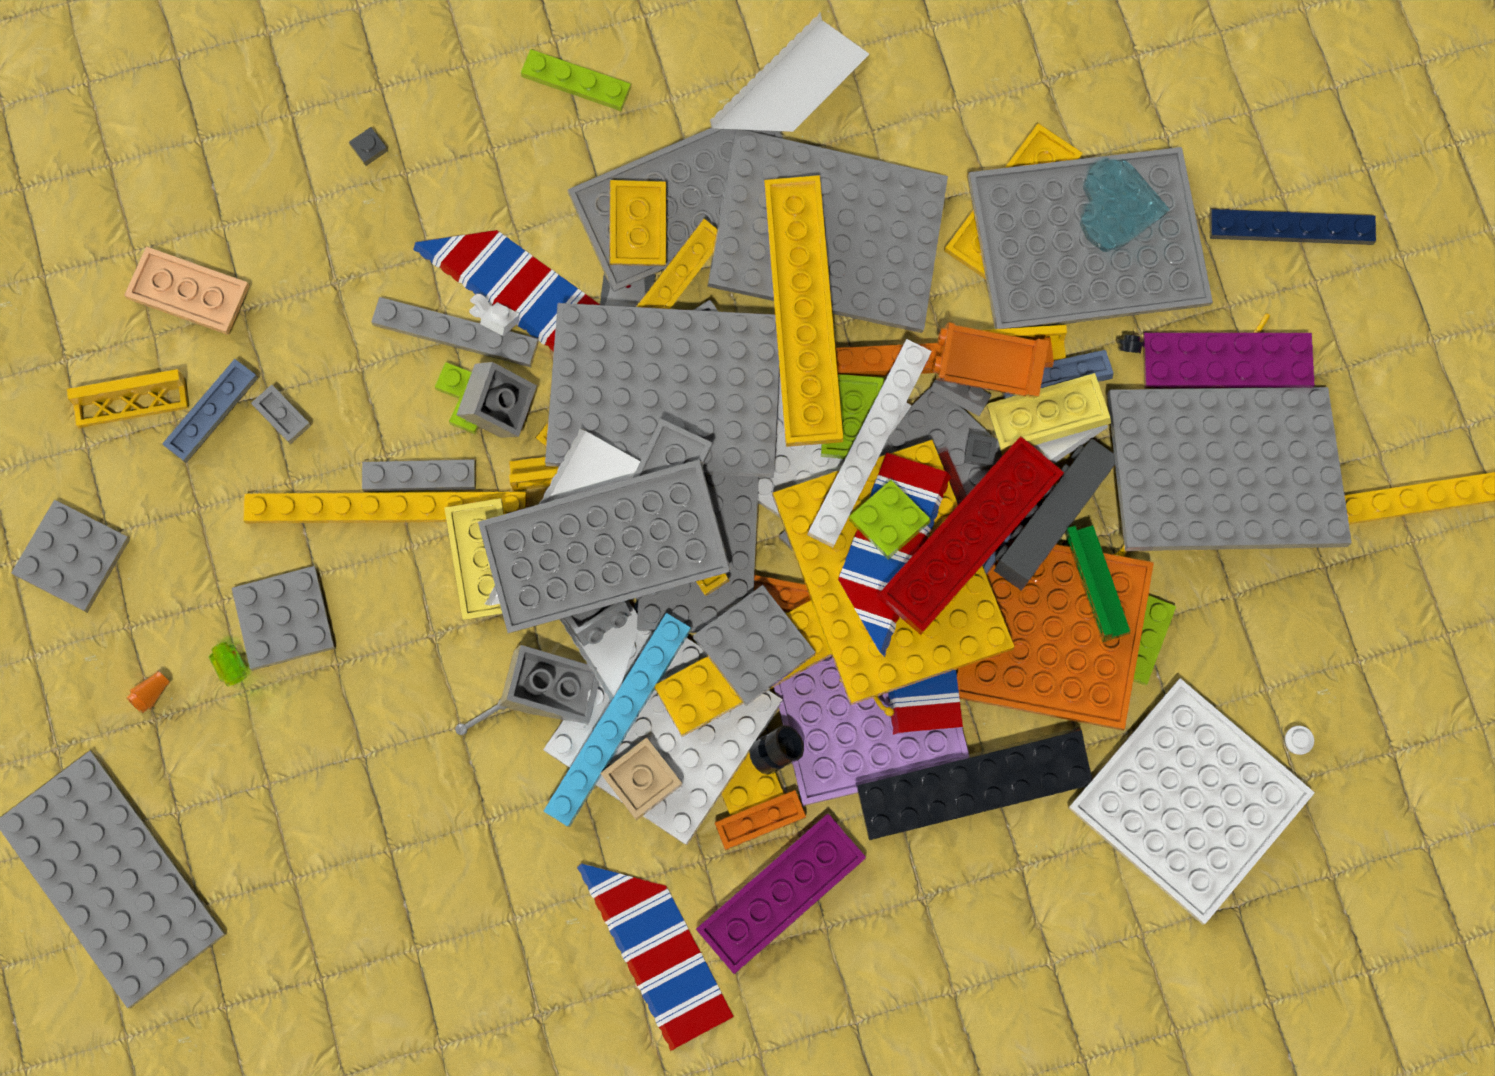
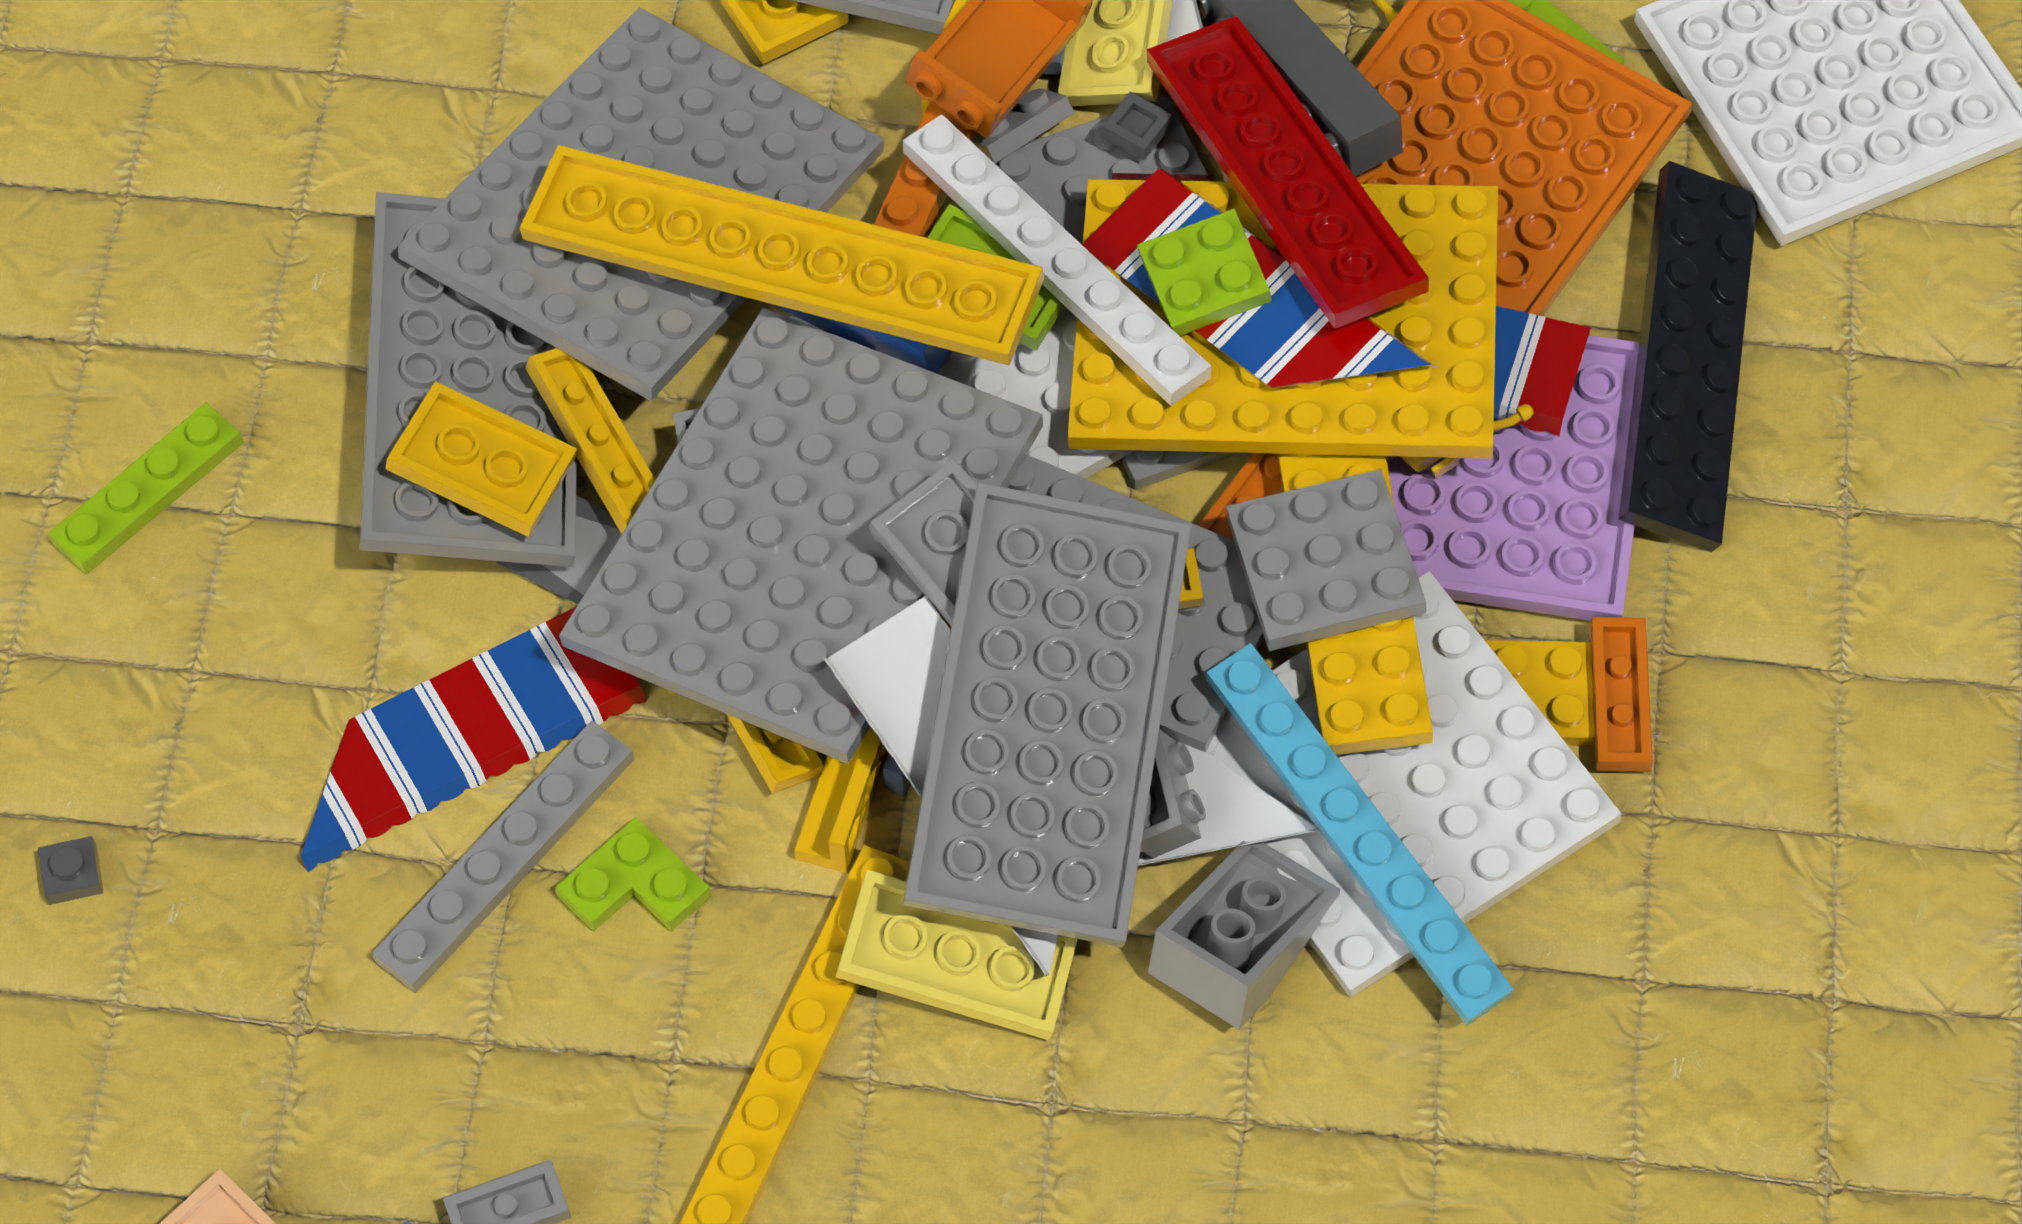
camera: 65 degrees left, 15 degrees down
light grey plate [362,460,476,492] -> none
light grey hinge [455,699,507,736] -> none
light grey brick [457,362,537,438] -> none
white plate [469,294,520,336] -> none
sticker [577,864,734,1051] -> none
tan plate [600,738,683,821] -> none
magenta plate [696,814,866,974] -> none
white sticker [710,12,869,132] -> none
black wheel [749,725,804,775] -> none
green fence [1066,525,1131,643] -> none

